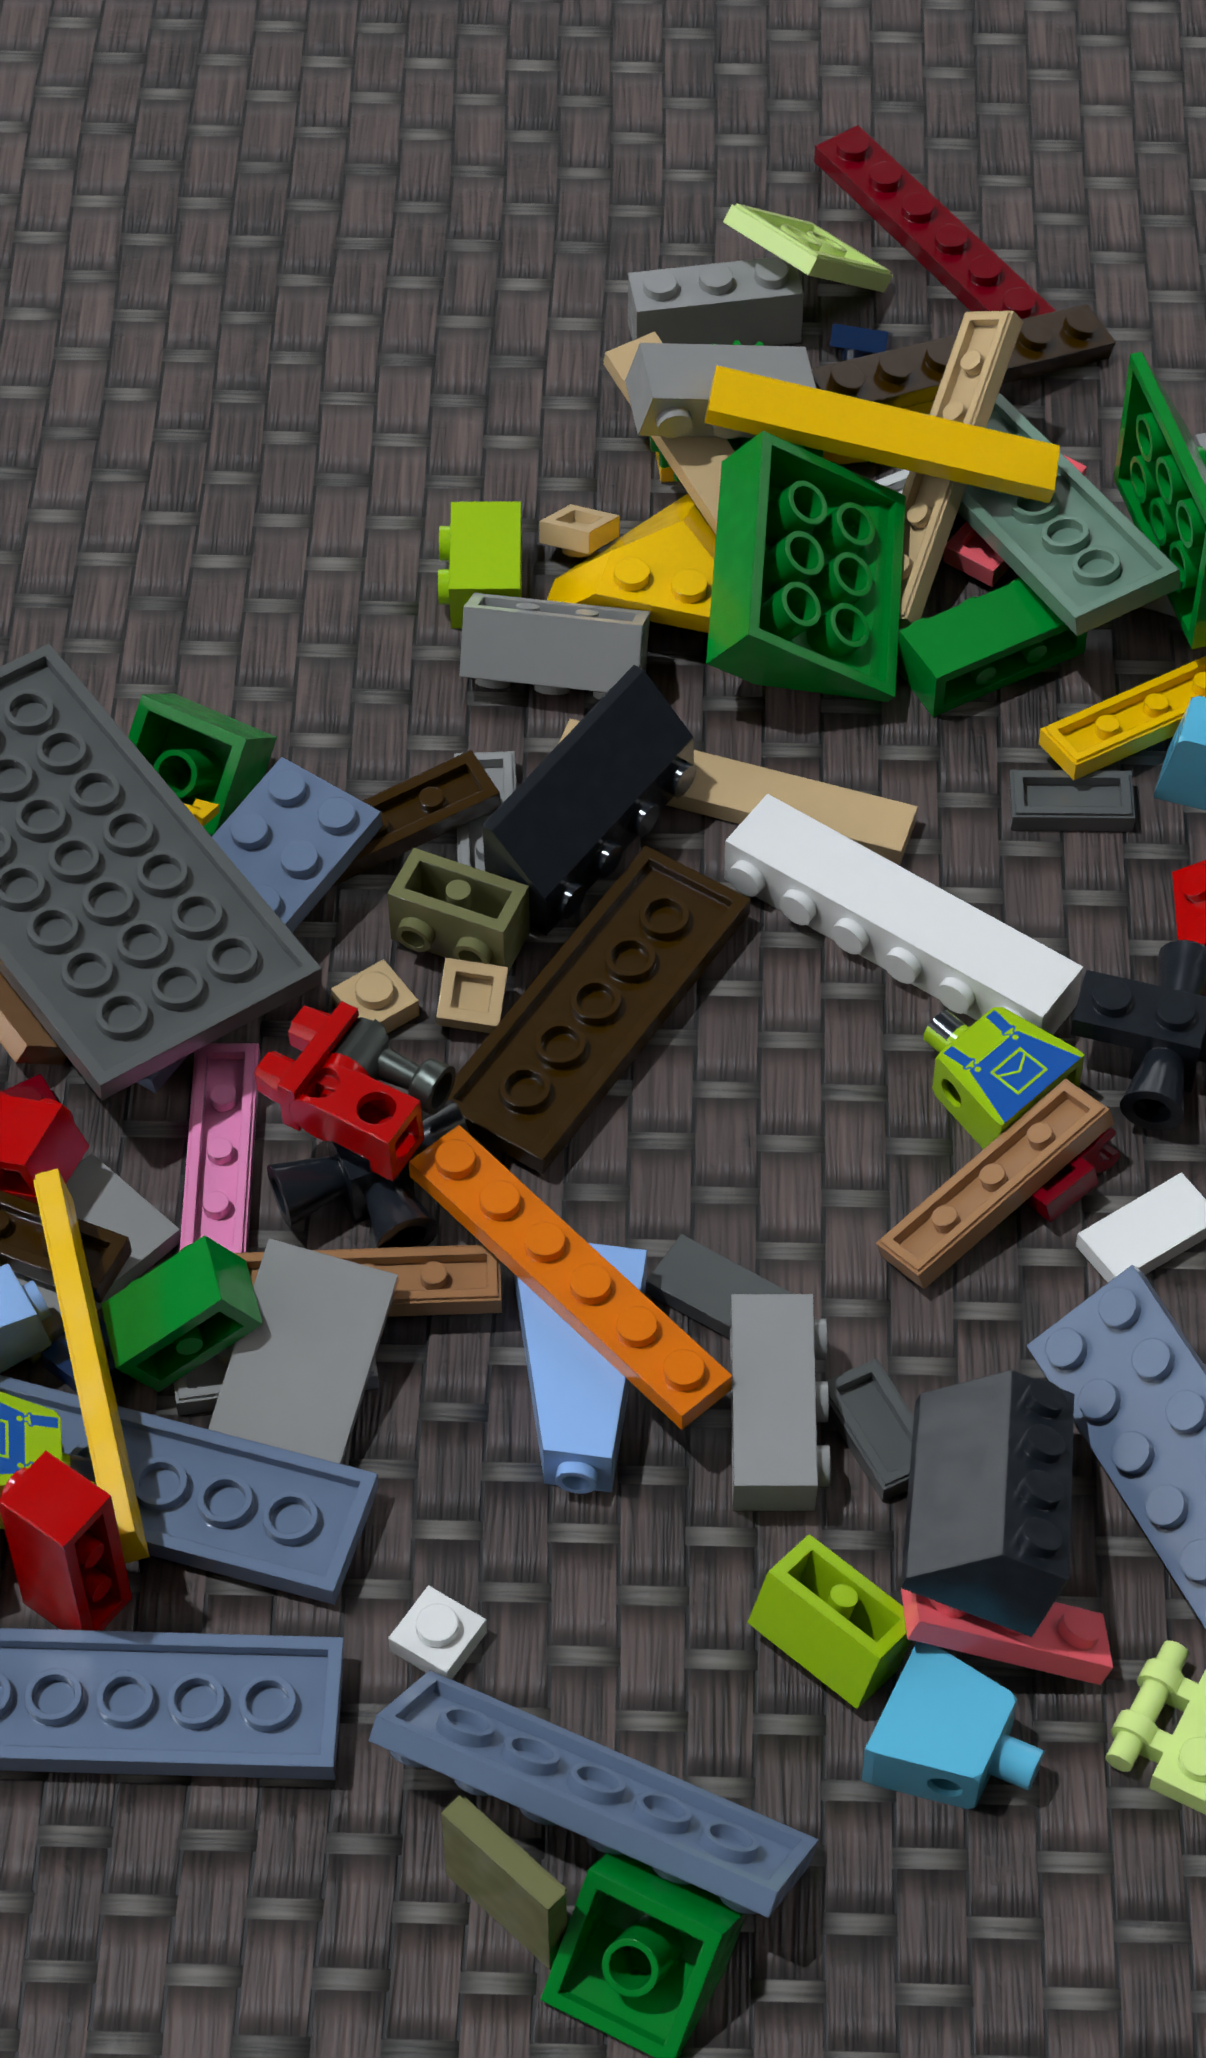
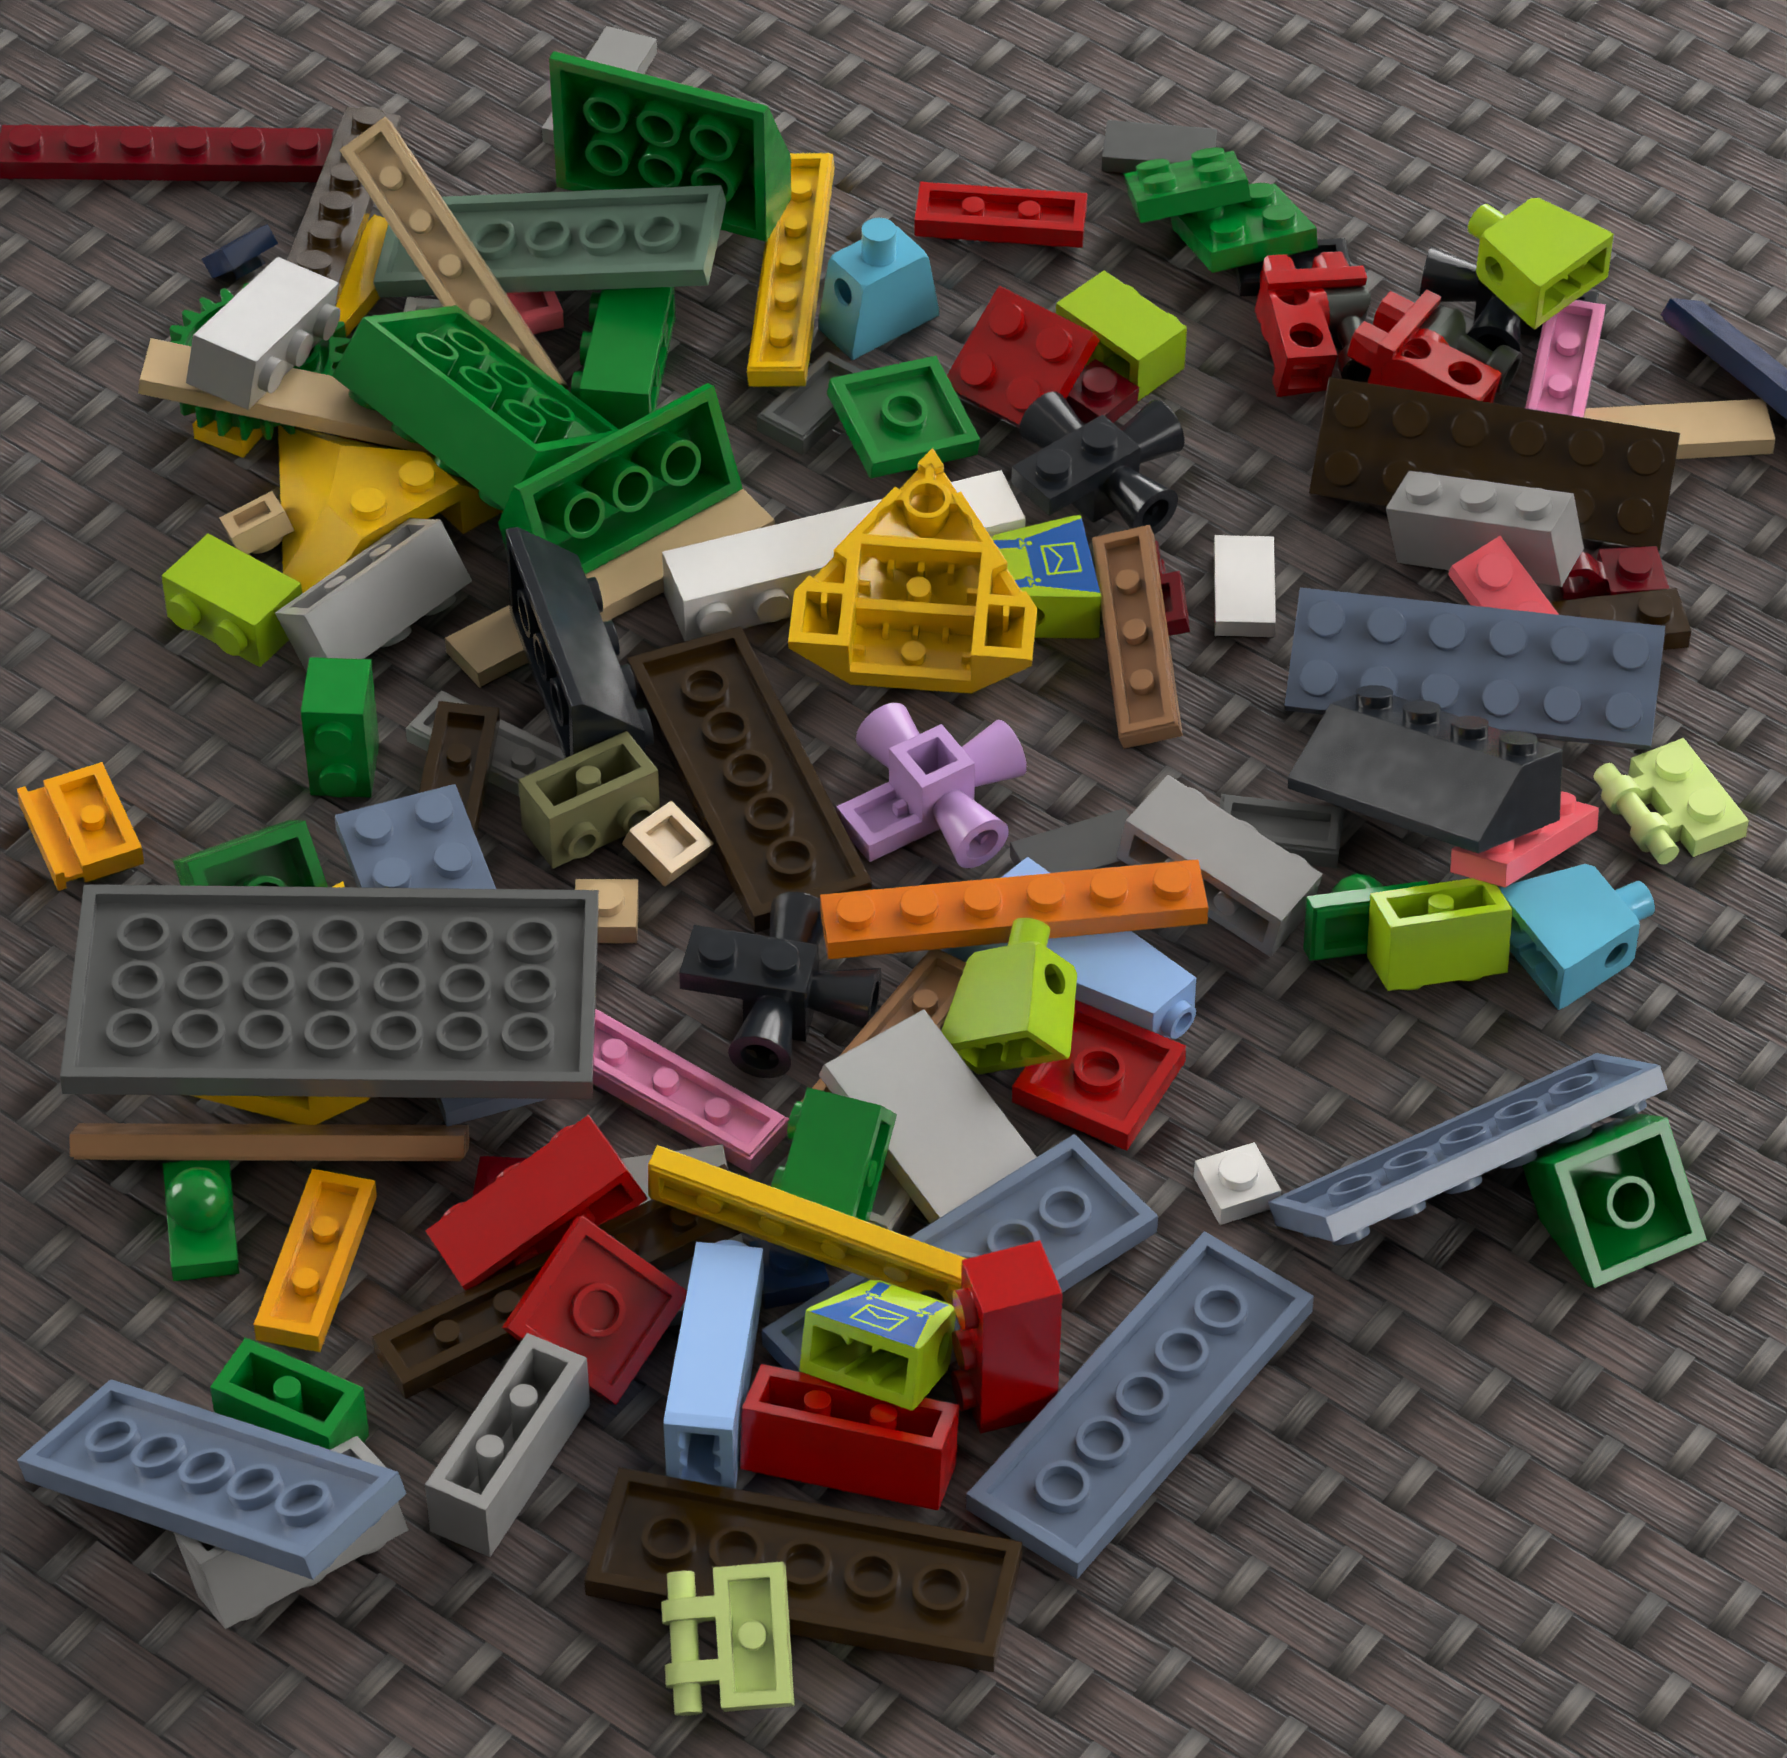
camera: 55 degrees left, 5 degrees down
red hips [254,1001,456,1182] -> none
olive tile [441,1795,567,1970] -> none
light grey brick [628,257,804,346] -> none
yellow tile [704,365,1060,503] -> none
yellowish green tile [723,204,893,292] -> none
none -> light orange plate [17,762,144,891]
none -> green brick [301,657,380,798]
none -> green slope [498,383,743,575]
none -> yellow wedge [788,448,1037,694]
none -> green plate [827,355,980,479]
none -> lavender brick [836,703,1027,868]
none -> lime torso [941,918,1077,1075]
none -> red plate [1012,999,1186,1151]
none -> green tile [1303,874,1429,961]

